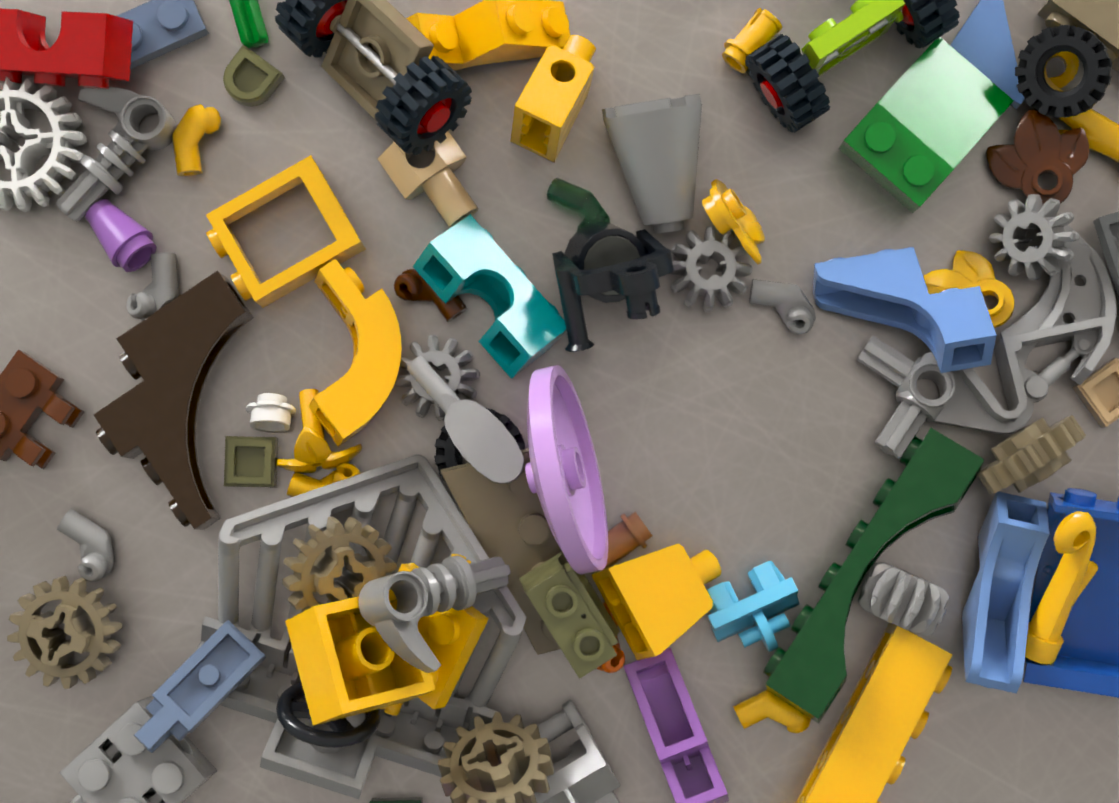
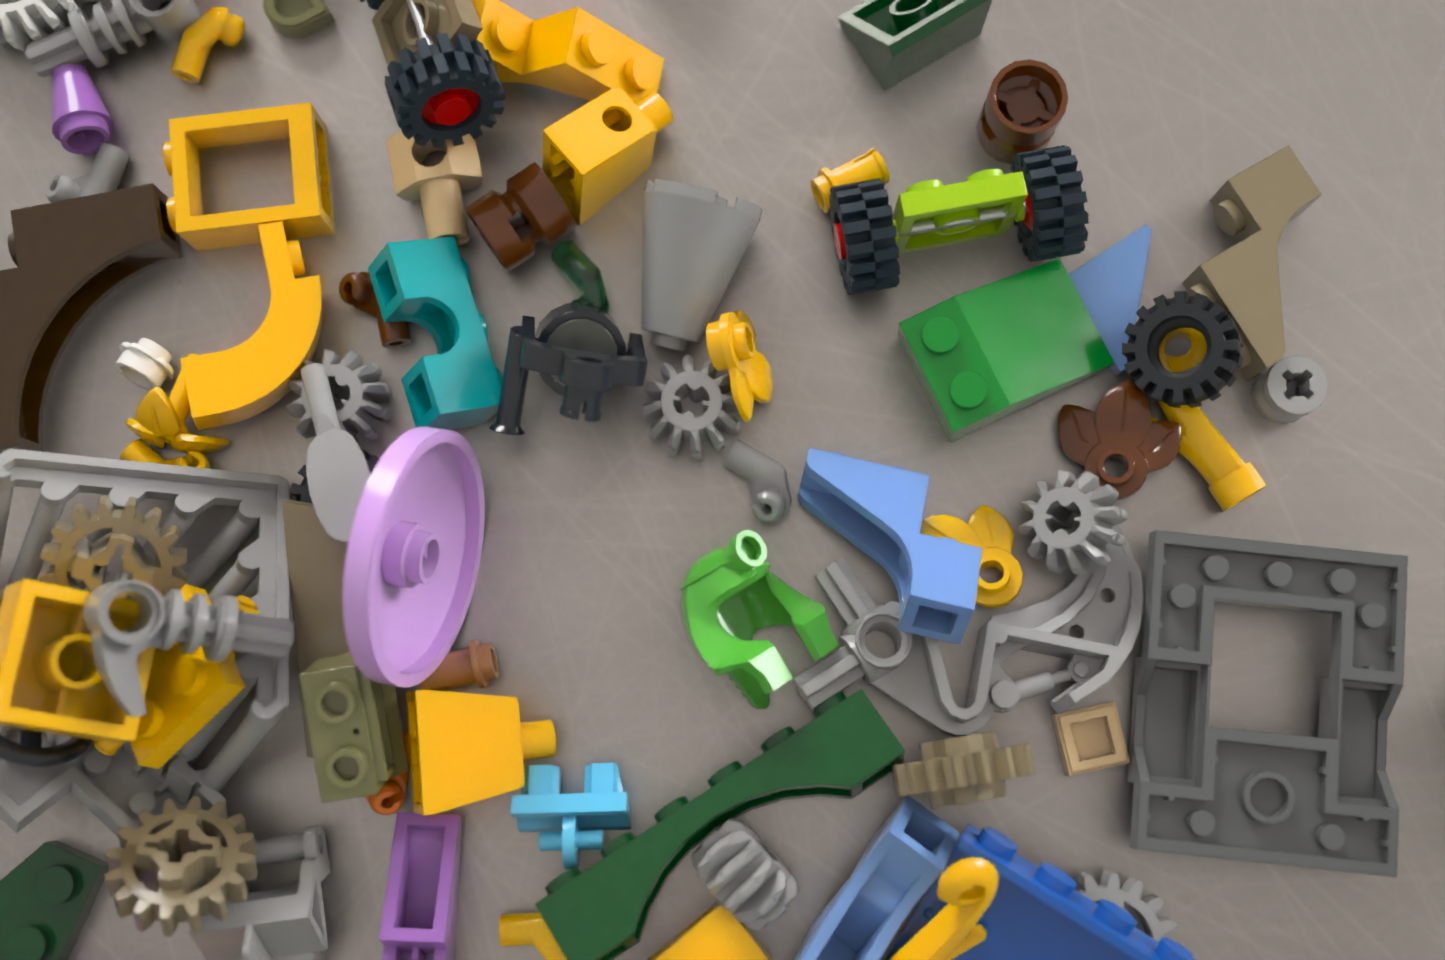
camera: 25 degrees right, 5 degrees down
olive tile [224,436,278,488] -> none
none -> reddish brown wheel [464,162,577,273]
none -> bright green piece [680,530,839,709]

